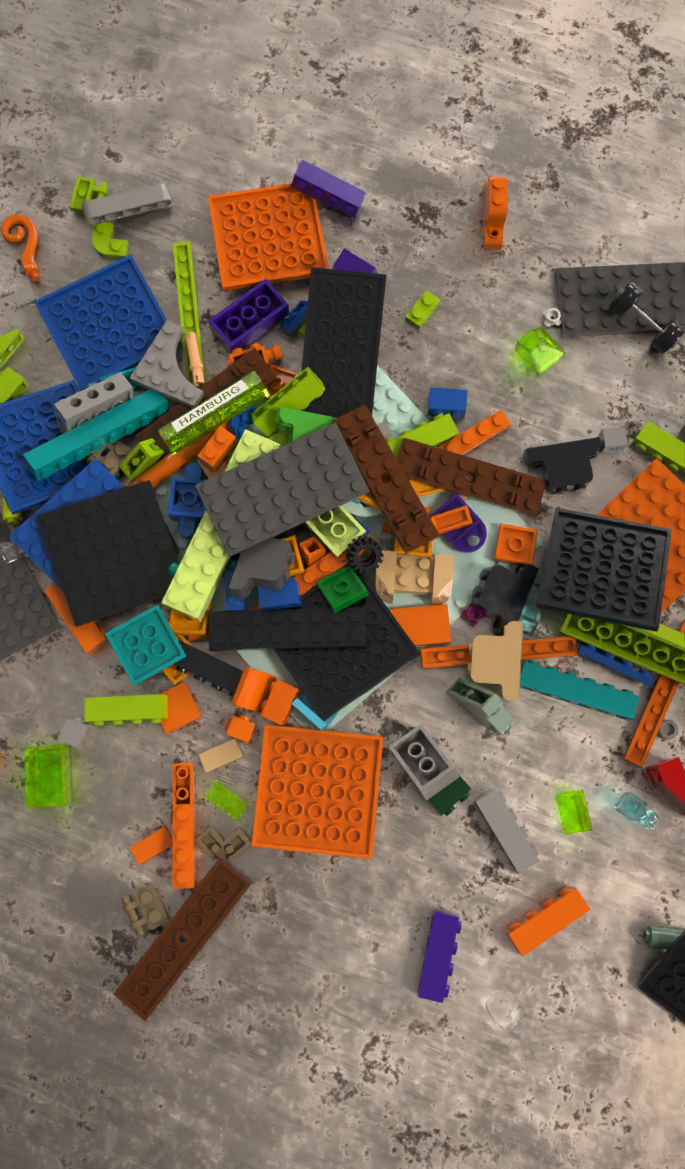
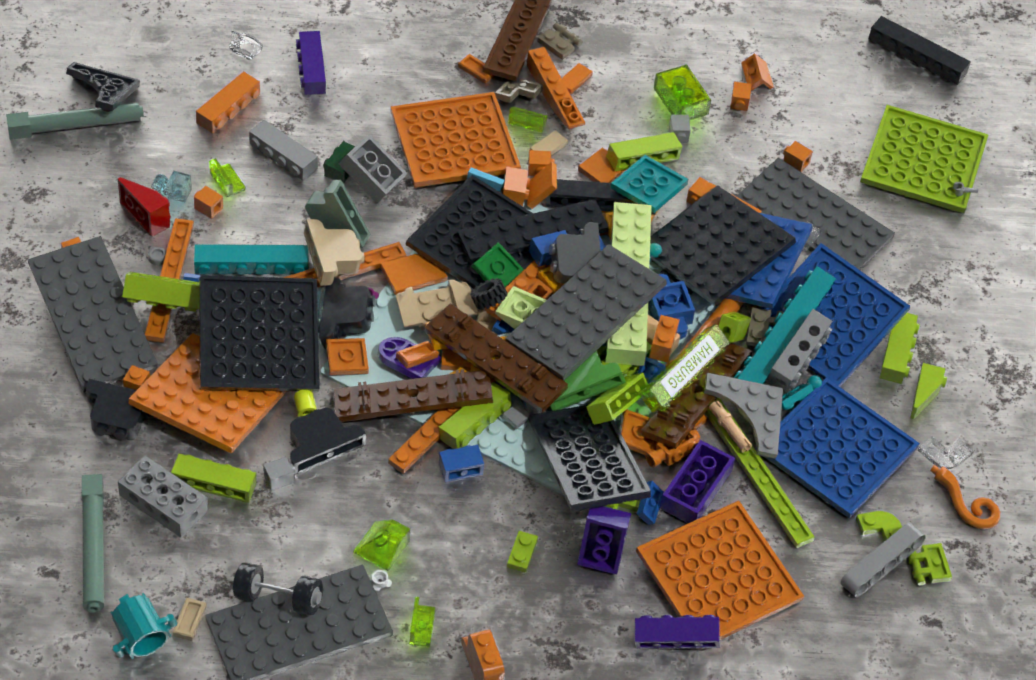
camera: 155 degrees right, 25 degrees down
none -> orange brick [194,186,223,219]
none -> neon yellow brick [294,390,317,417]
none -> clear neon green panel [409,597,436,647]
none -> orange tile [458,54,495,84]

